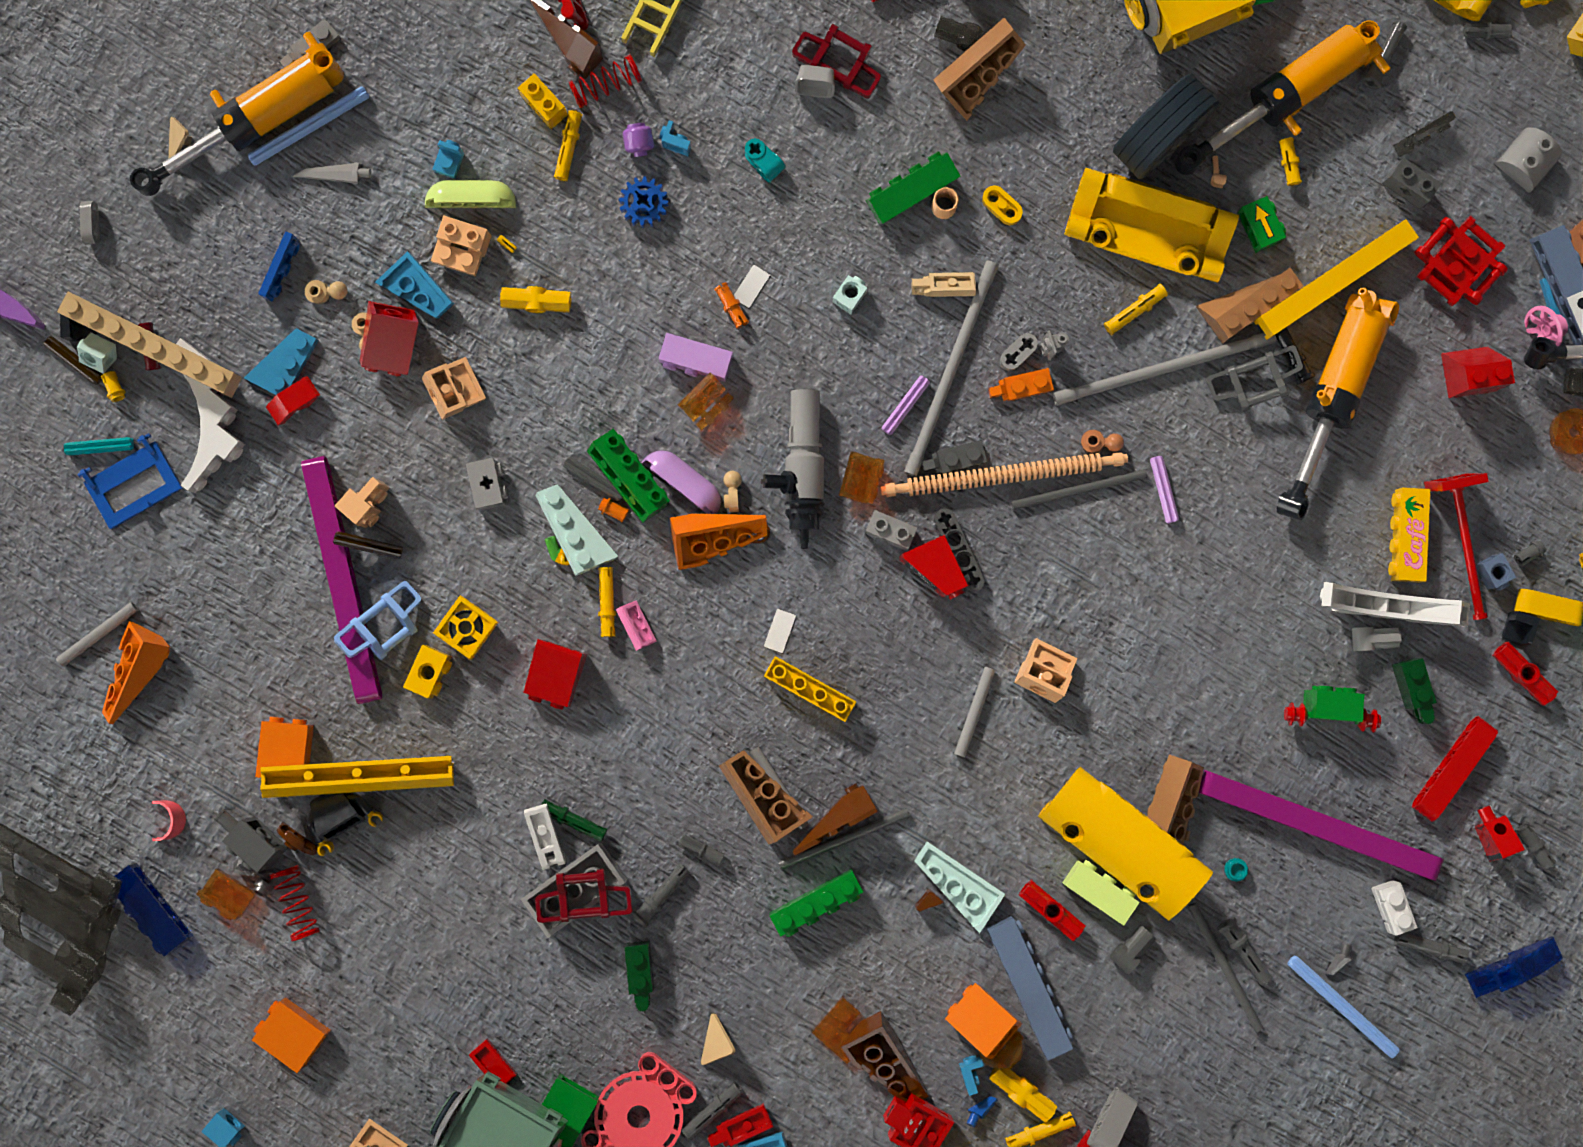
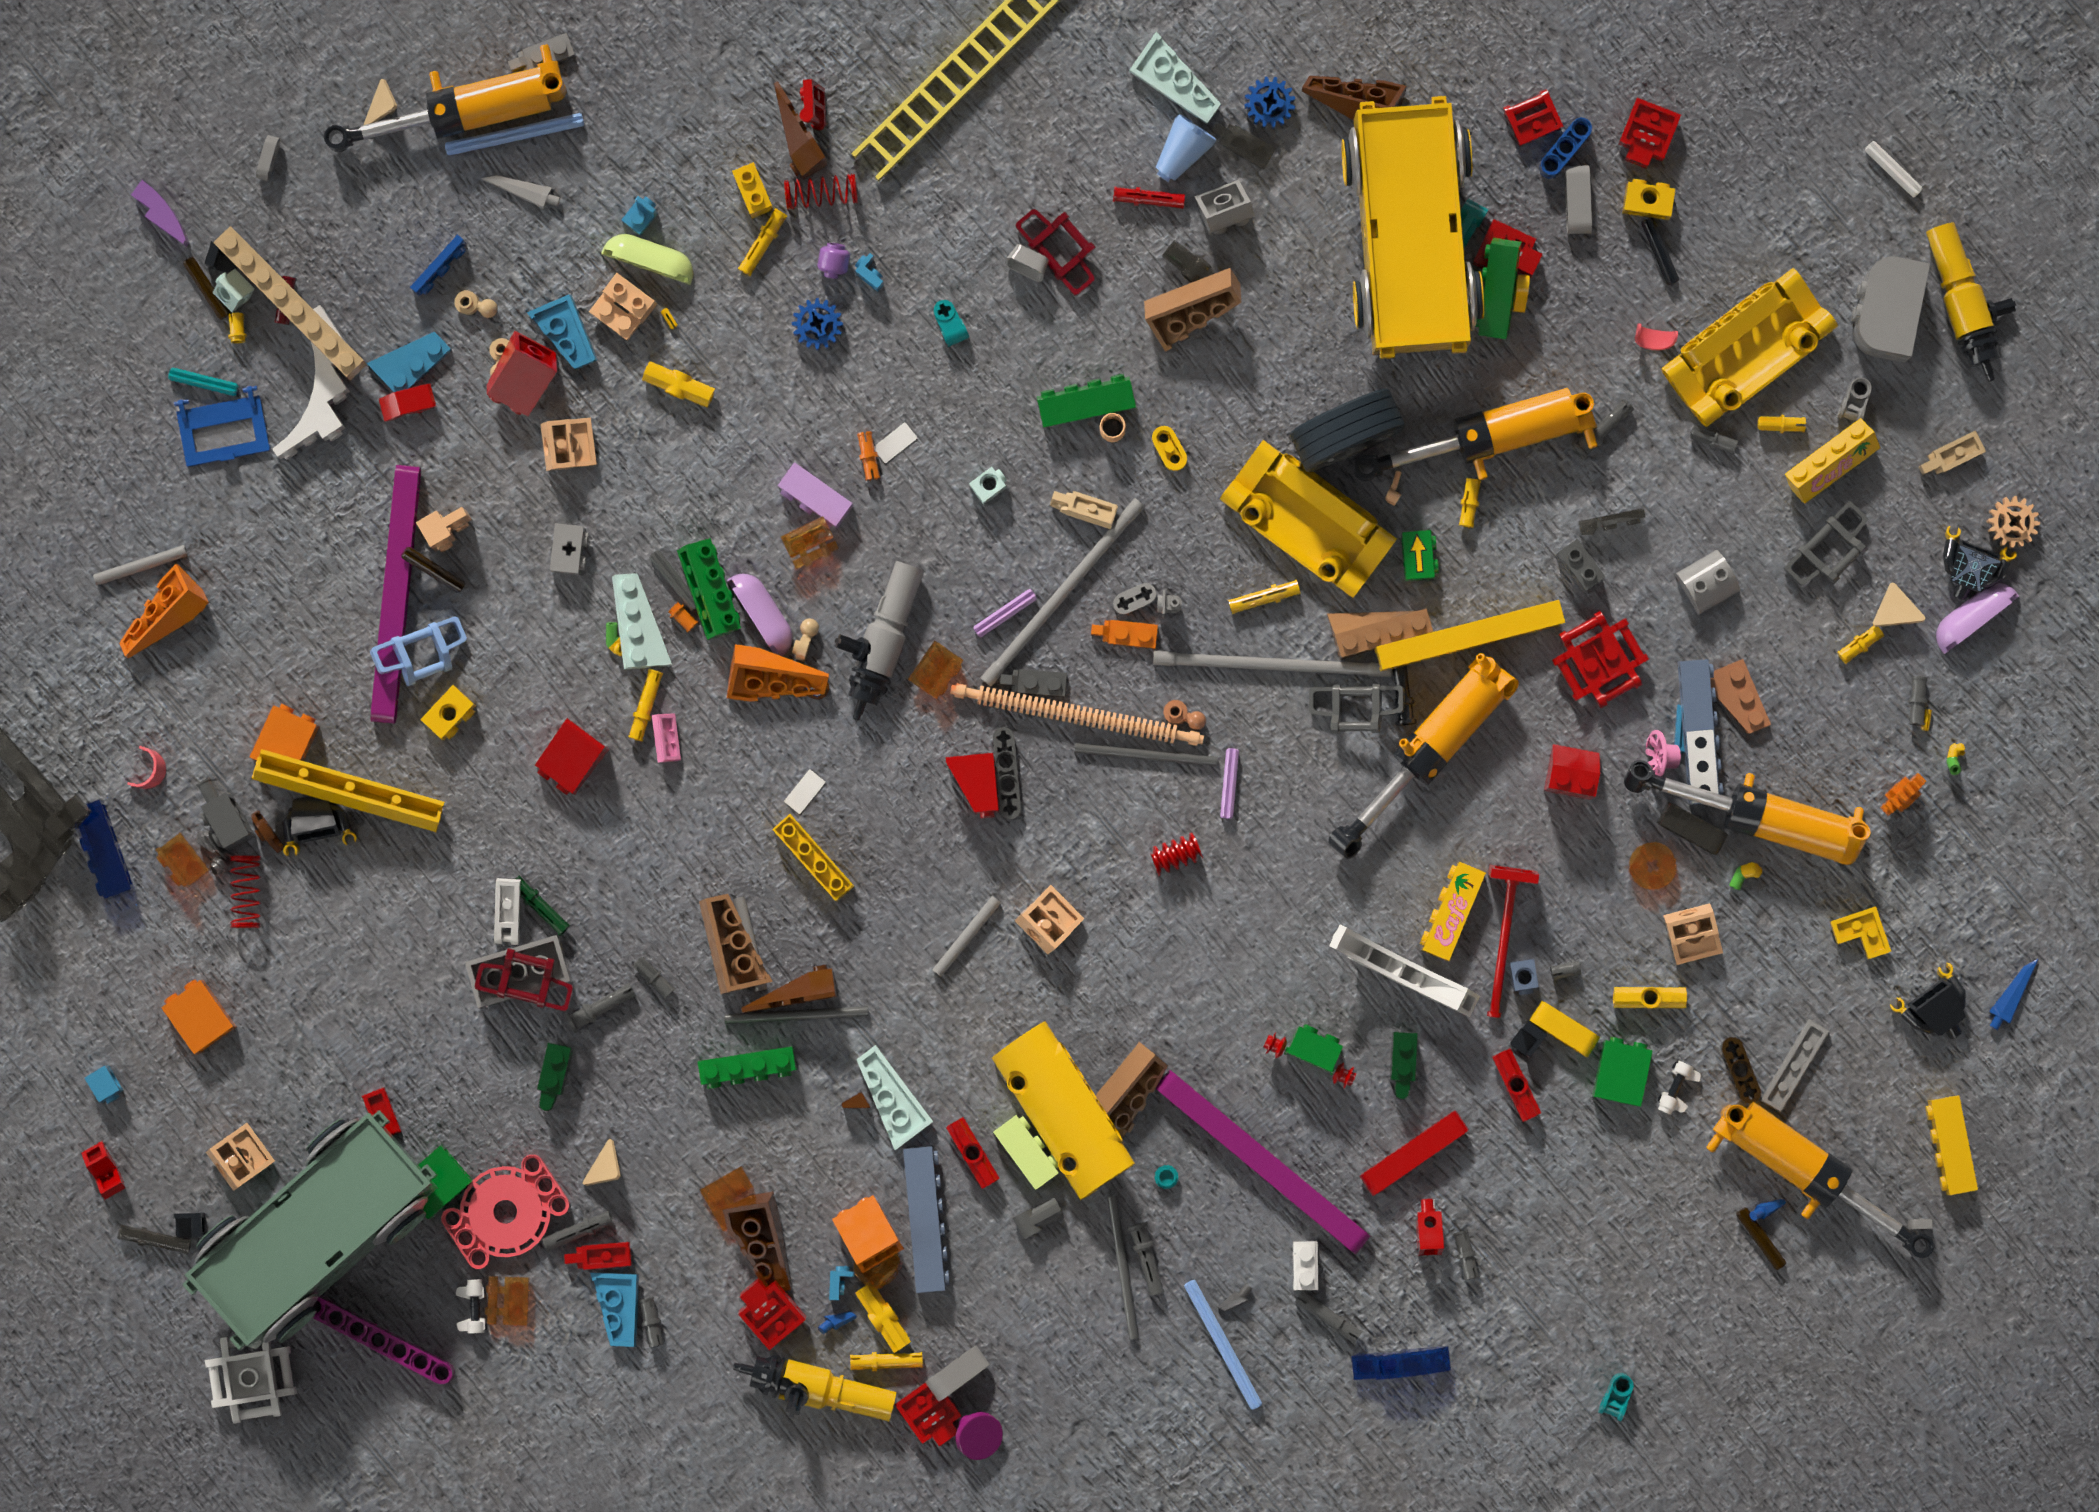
camera: 25 degrees right, 0 degrees up
yellow piece [433,595,499,660] -> none
light grey brick [865,510,917,551] -> none
light grey piece [1352,627,1401,651] -> none
none -> red piece [1150,833,1203,876]

